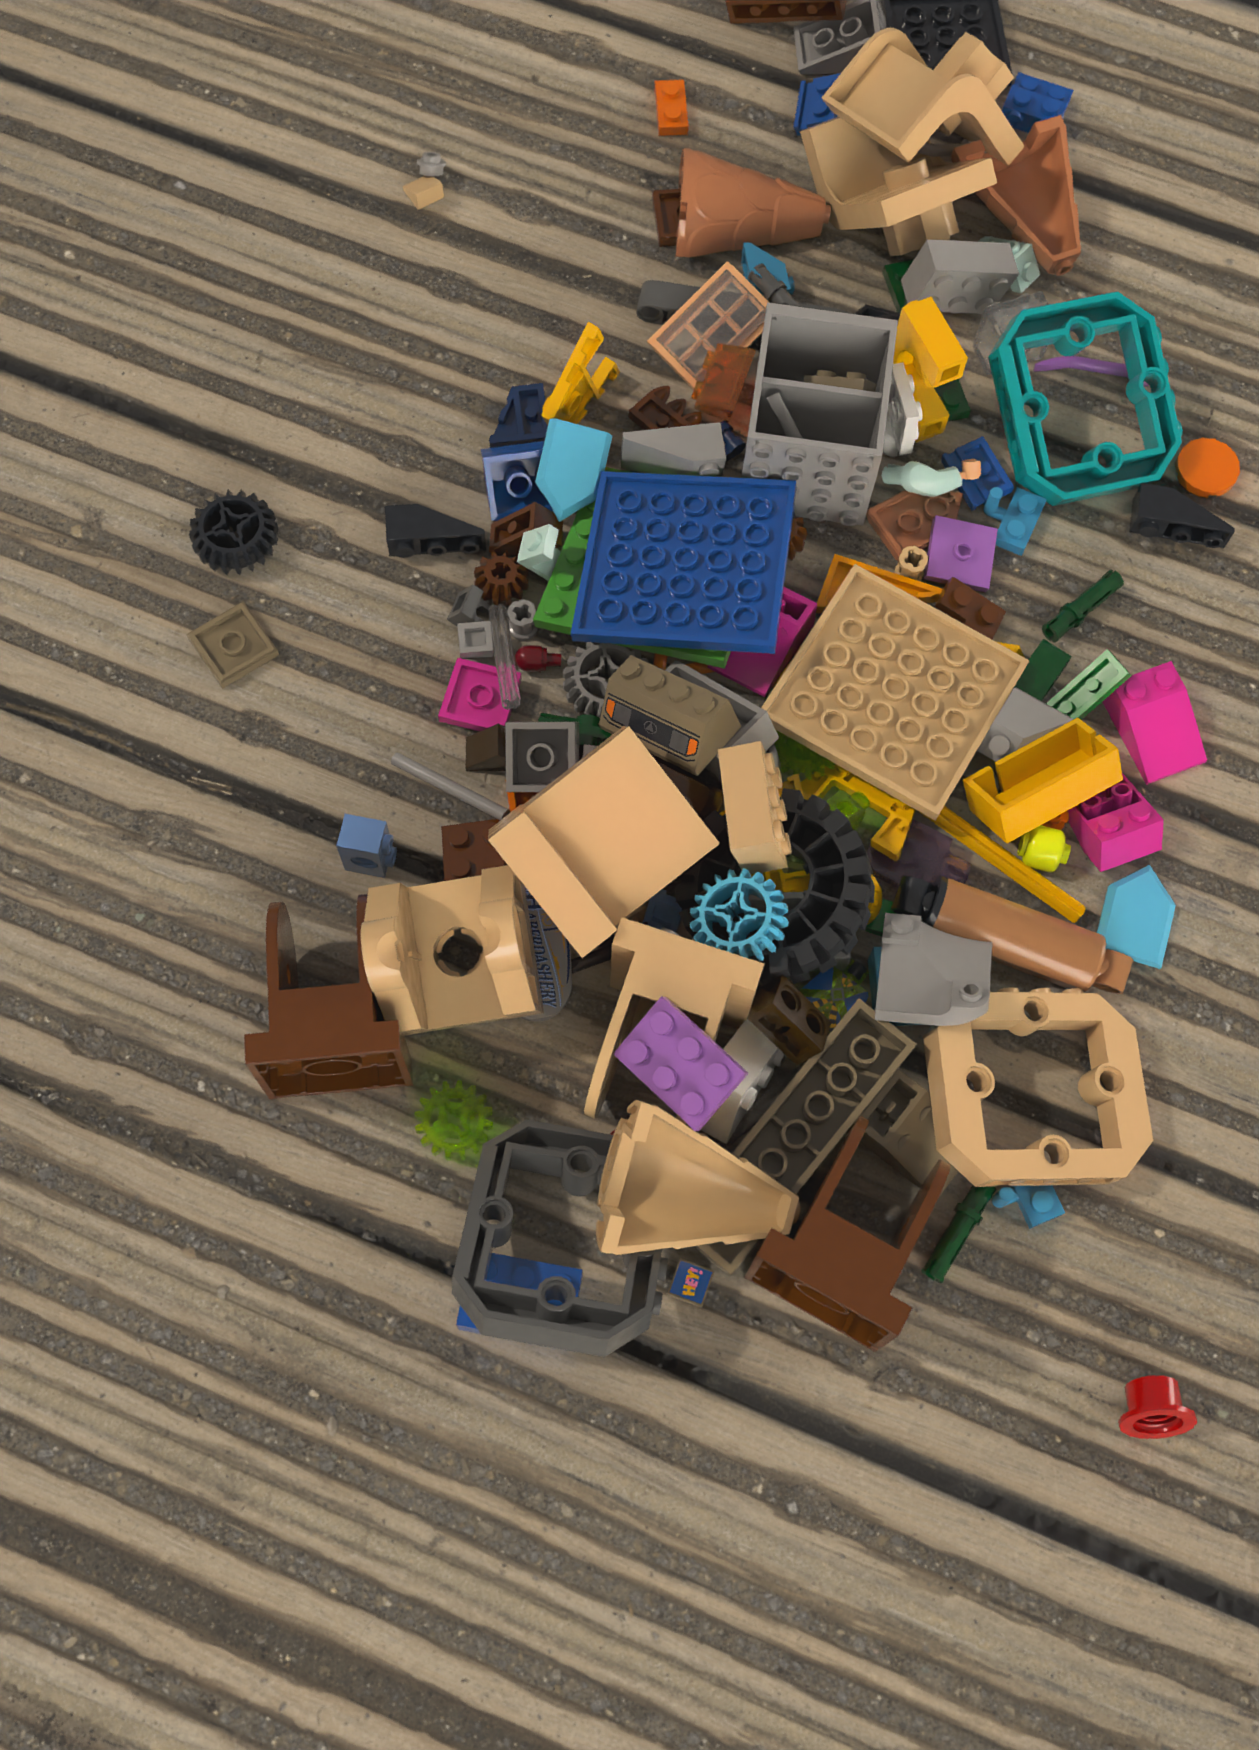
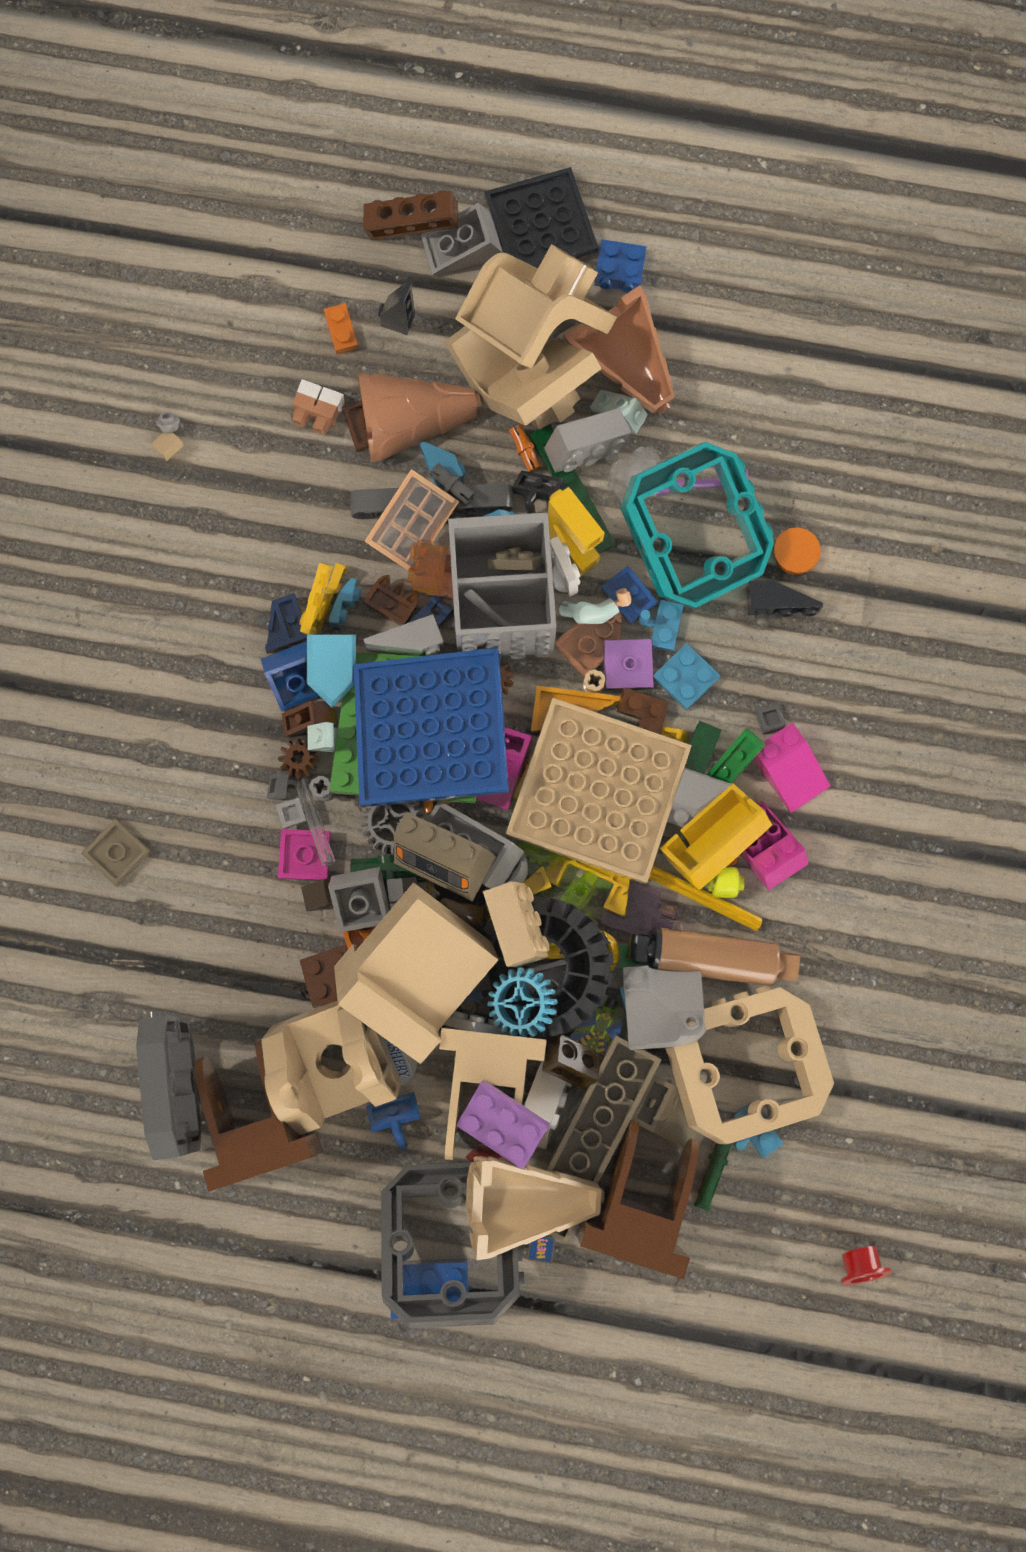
camera: 10 degrees left, 10 degrees up
black gear [189,489,279,575] -> none
medium blue brick [336,814,397,878] -> none
black slope [385,504,486,558] -> none
light grey bar [391,752,510,820] -> none
clear neon green gear [414,1080,494,1161] -> none
dark red cylinder [515,645,562,673] -> none
blue plate [794,73,841,136] -> none
dark green pin [1042,570,1124,643] -> none
medium azure tile [1097,865,1176,969] -> none
none -> dark grey panel [136,1011,202,1160]
none -> nougat hips [292,379,345,435]
none -> dark azure slope [329,578,361,629]
none -> blue plate [366,1092,421,1150]
none -> black slope [378,282,415,335]
none -> orange pin [509,424,542,473]
none -> dark azure plate [653,643,720,711]
none -> dark grey tile [755,704,786,734]

